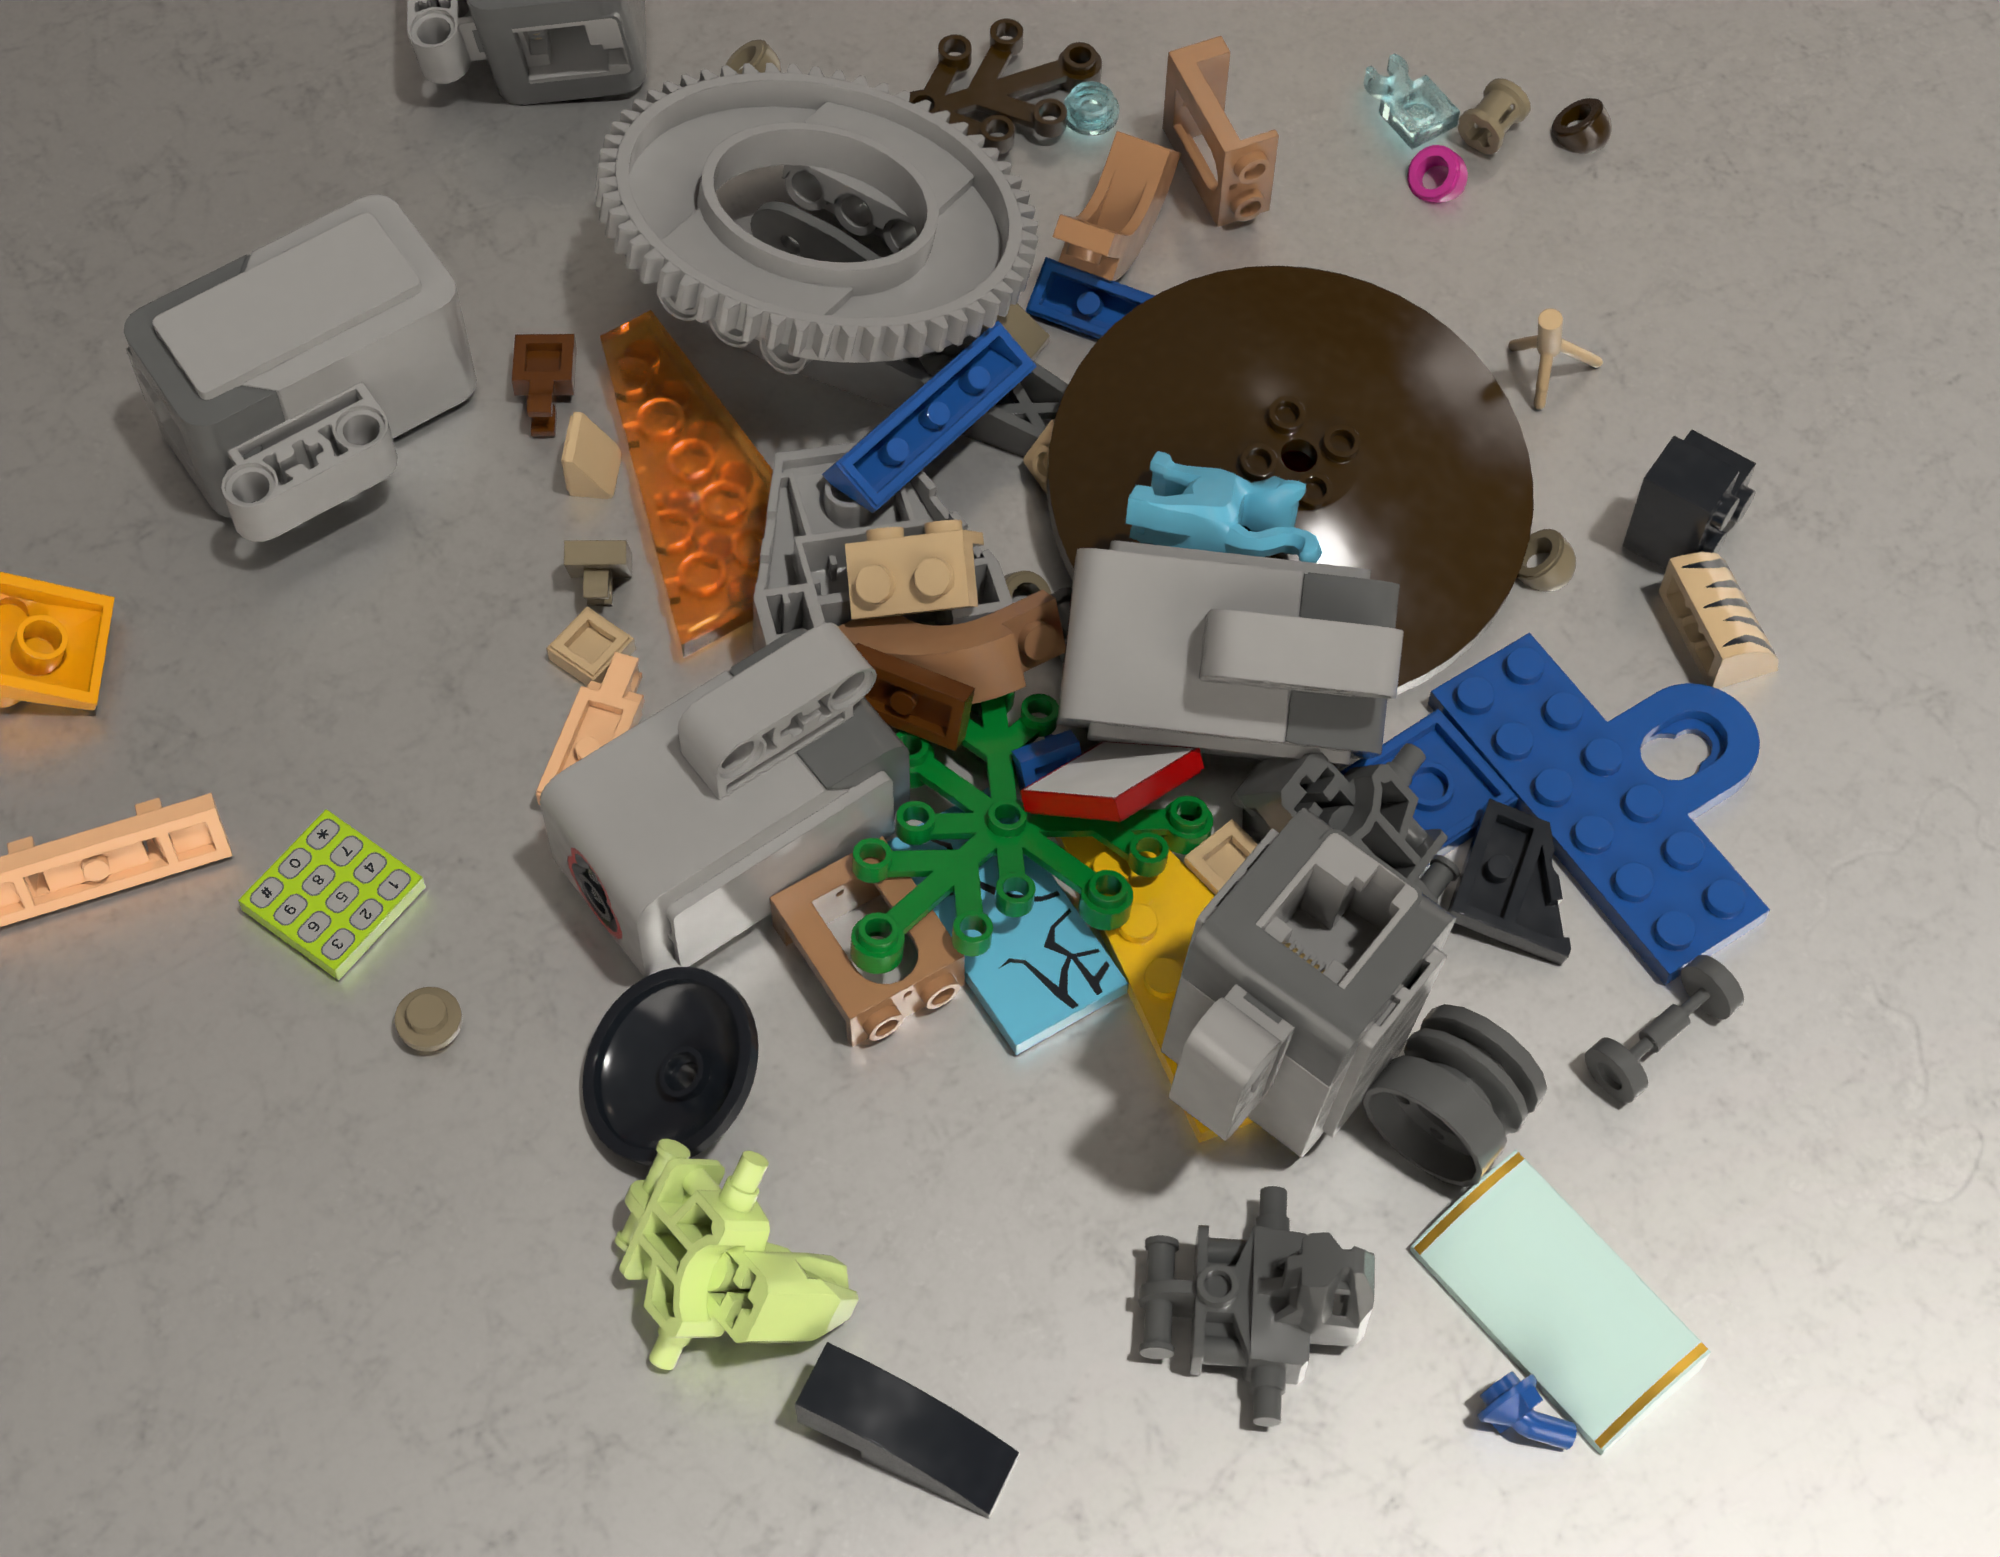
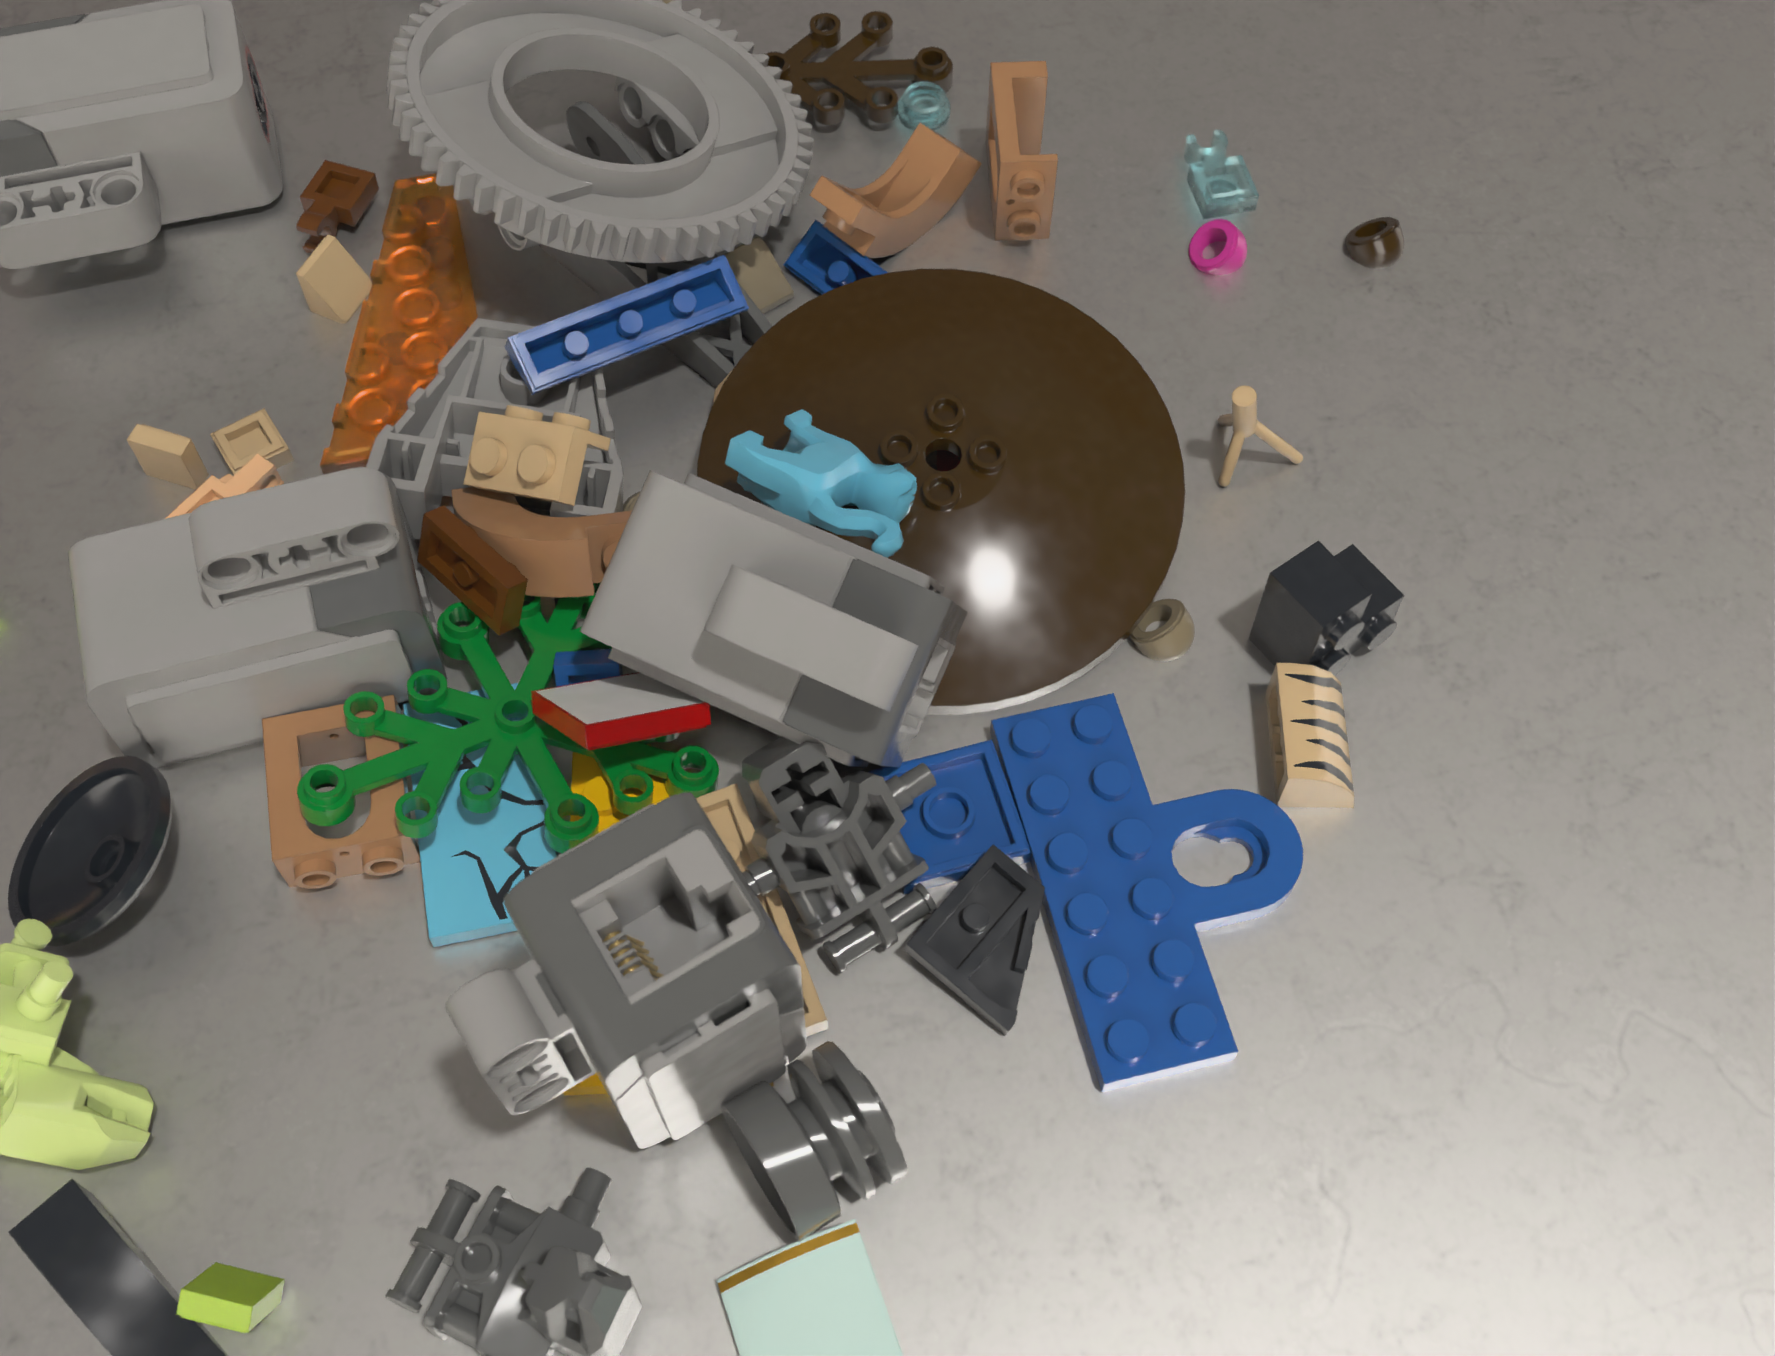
camera: 20 degrees right, 0 degrees up
dark tan tile [564,540,632,606] -> none
dark tan bush [1457,78,1531,154] -> none
dark grey wheel [1585,955,1744,1103] -> none
none -> tan tile [127,424,209,490]
none -> lime tile [177,1262,285,1334]

